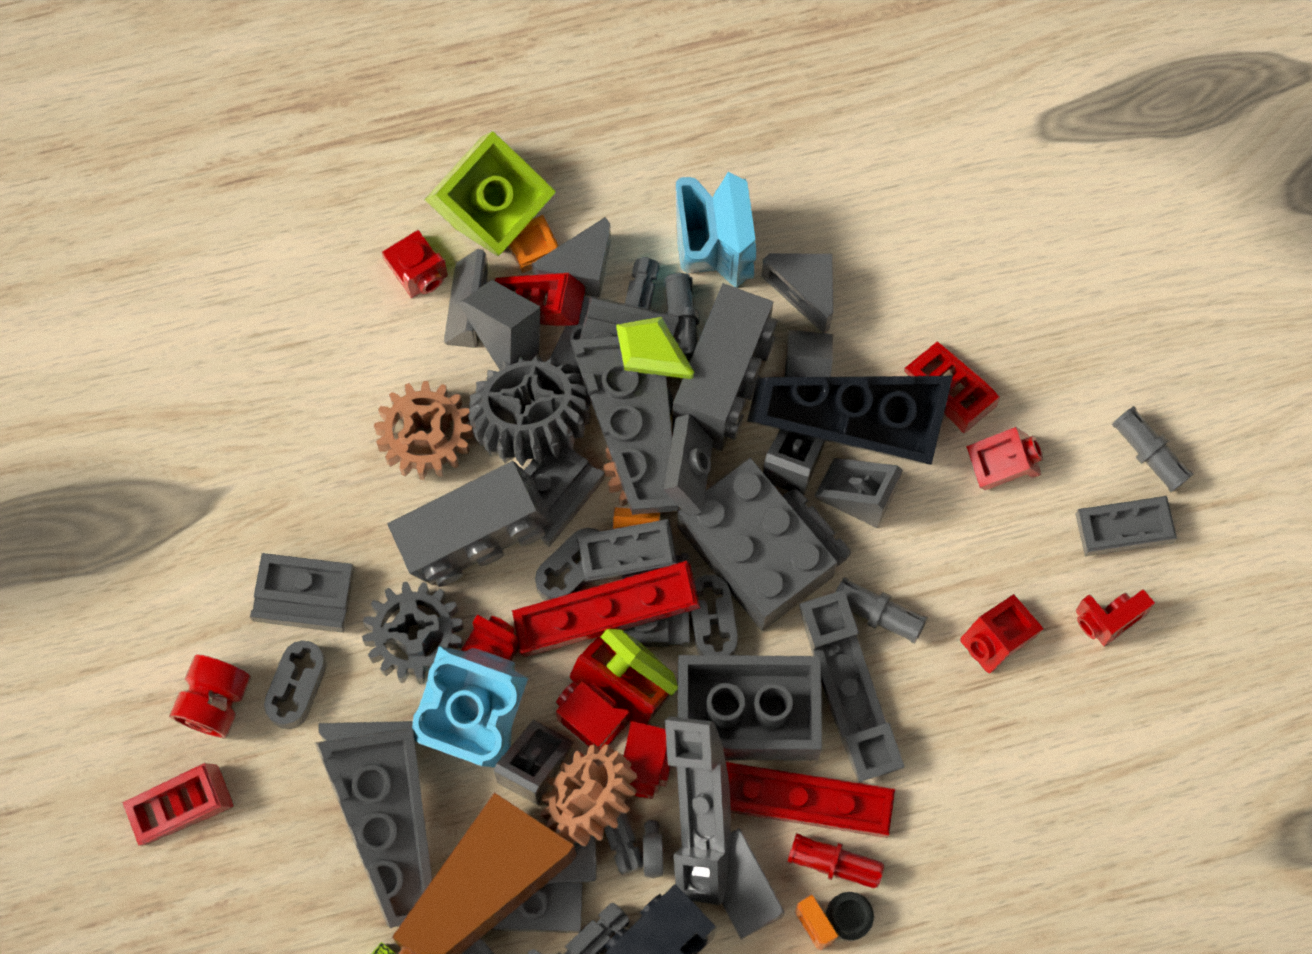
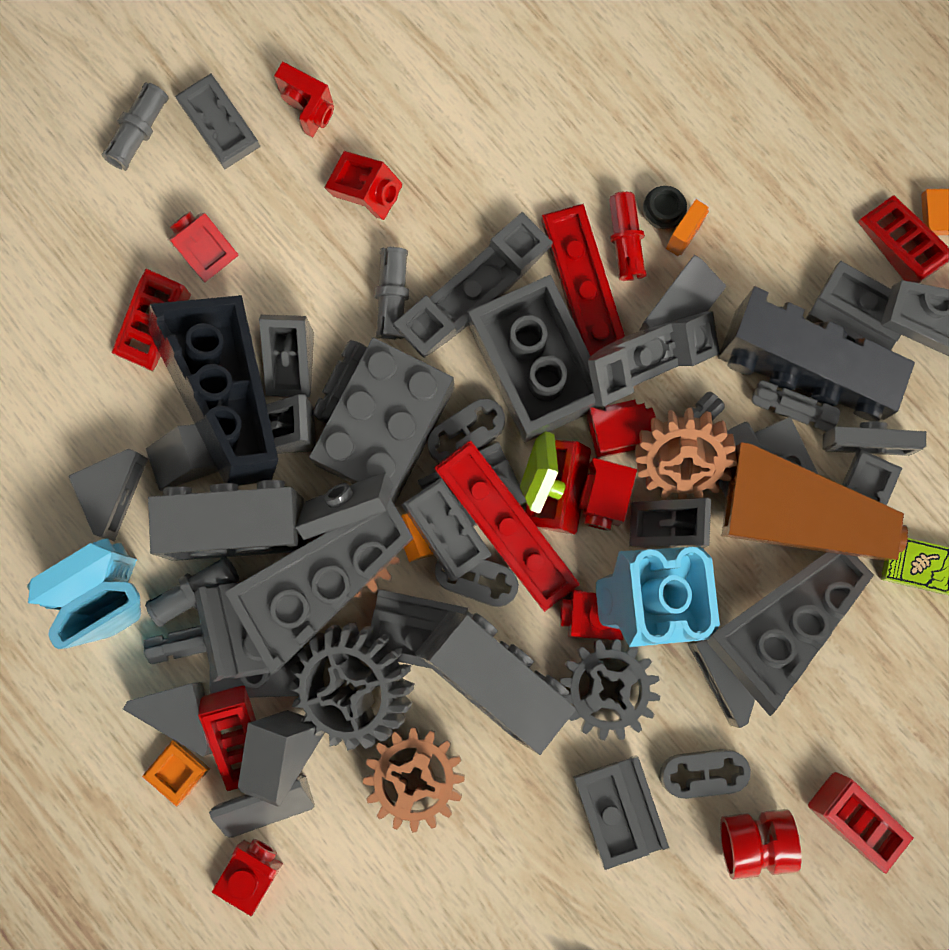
camera: 115 degrees left, 10 degrees up
lime slope [424,131,556,256] -> none
lime piece [616,317,694,379] -> none
dark grey piece [643,820,663,879] -> none

